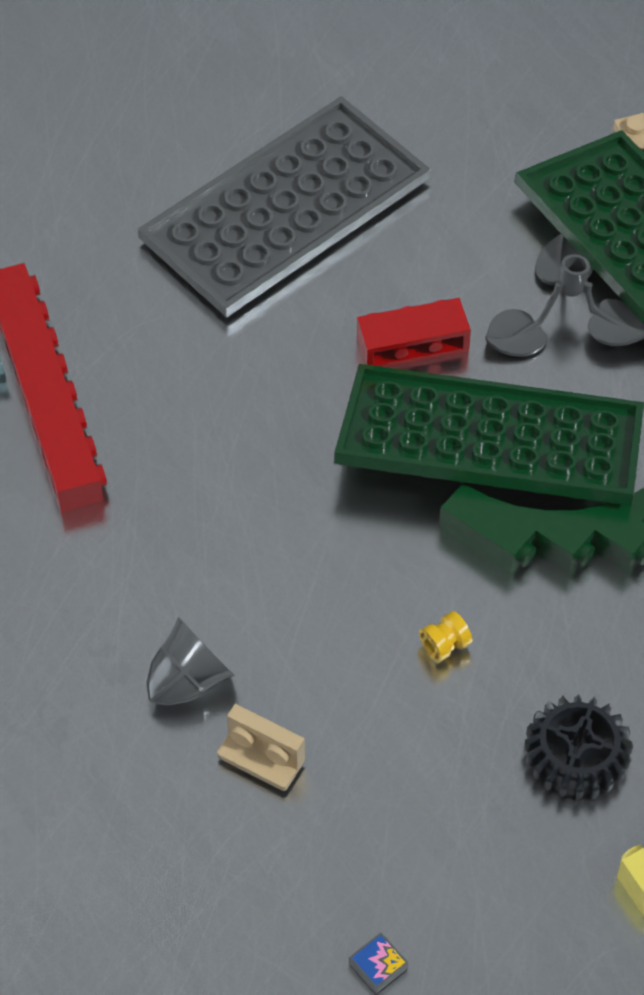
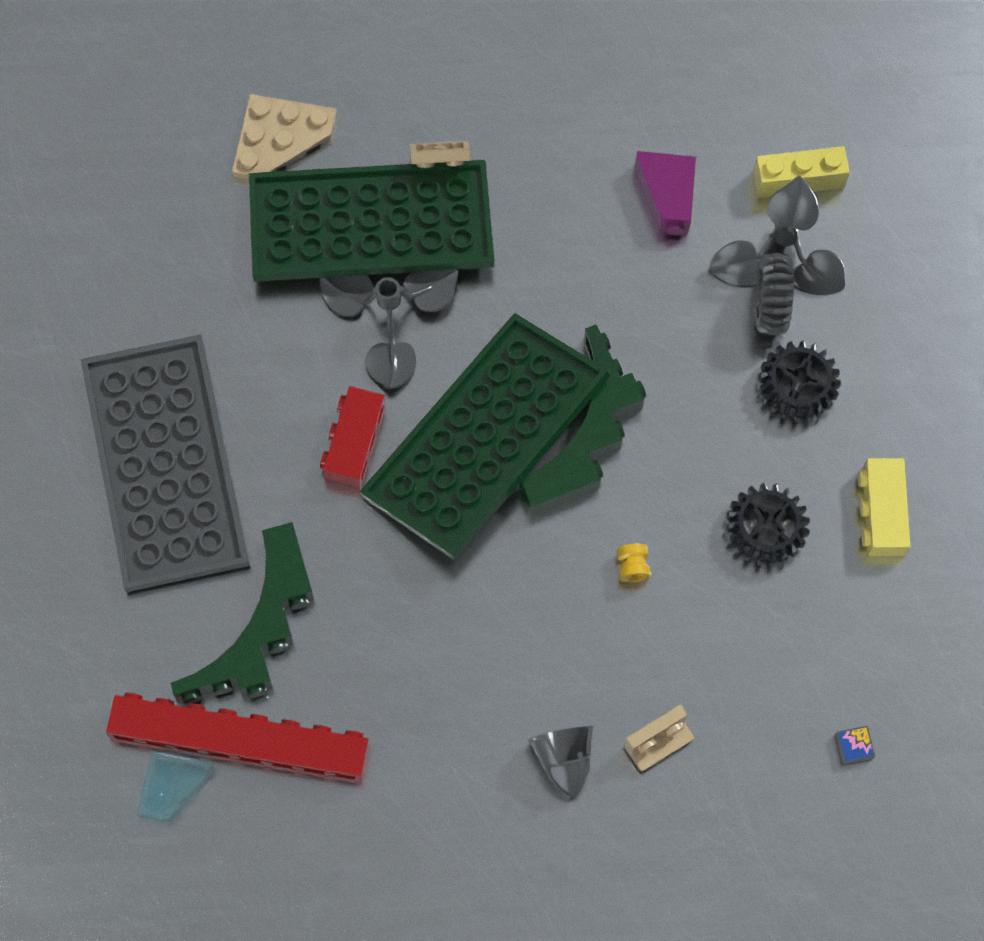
camera: 65 degrees left, 15 degrees up
none -> dark green arch [170,522,314,704]

